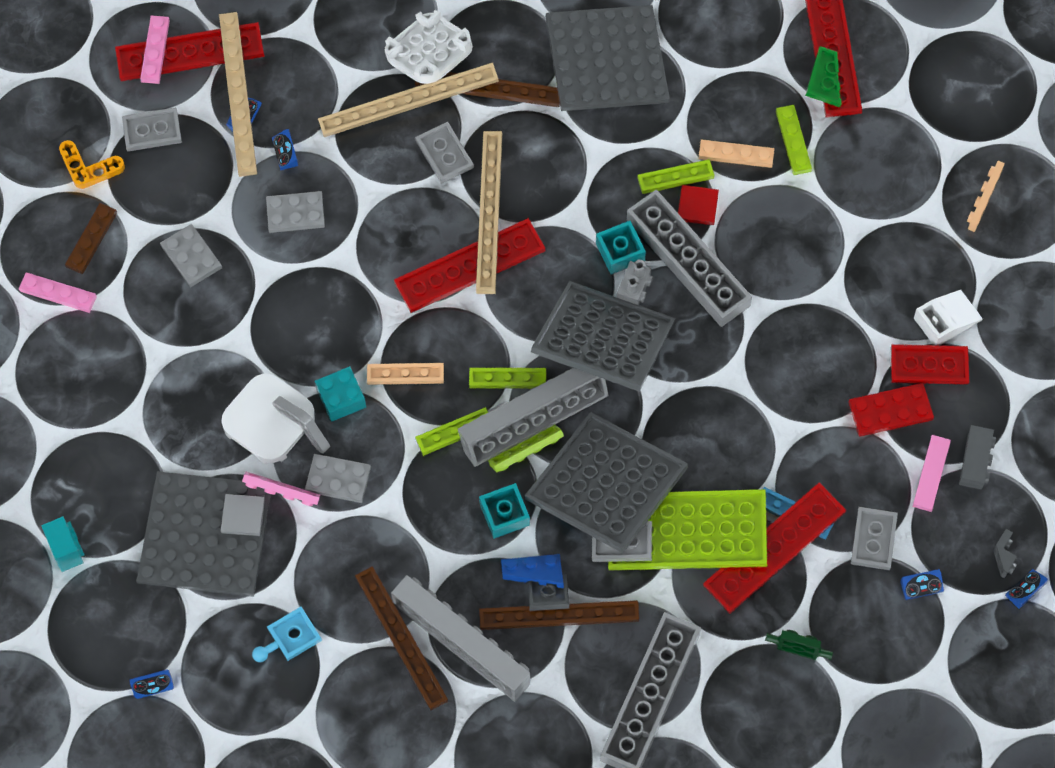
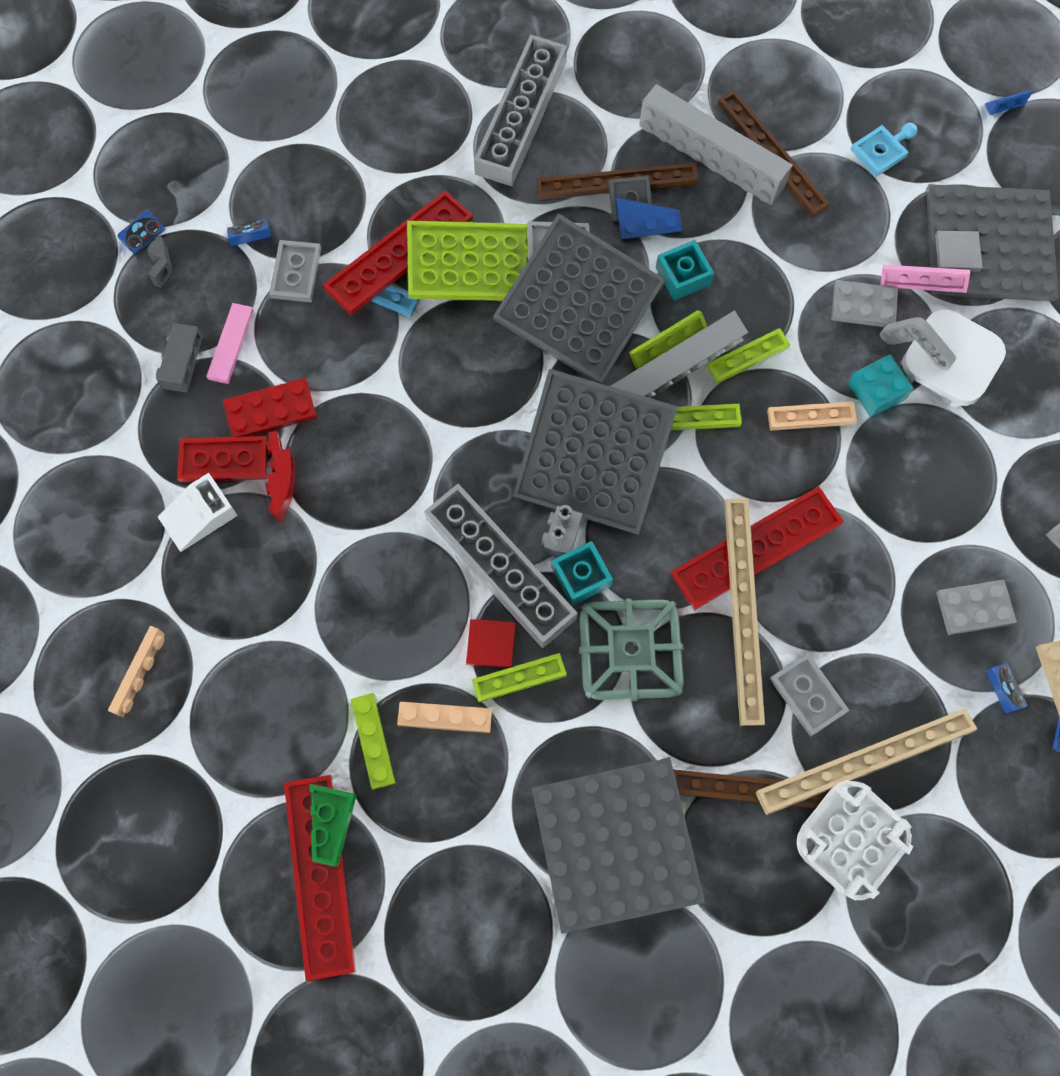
camera: 175 degrees right, 5 degrees up
dark green plate [765,630,833,660] -> none
none -> red slope [265,431,295,522]
none -> sand green plate [579,598,684,701]

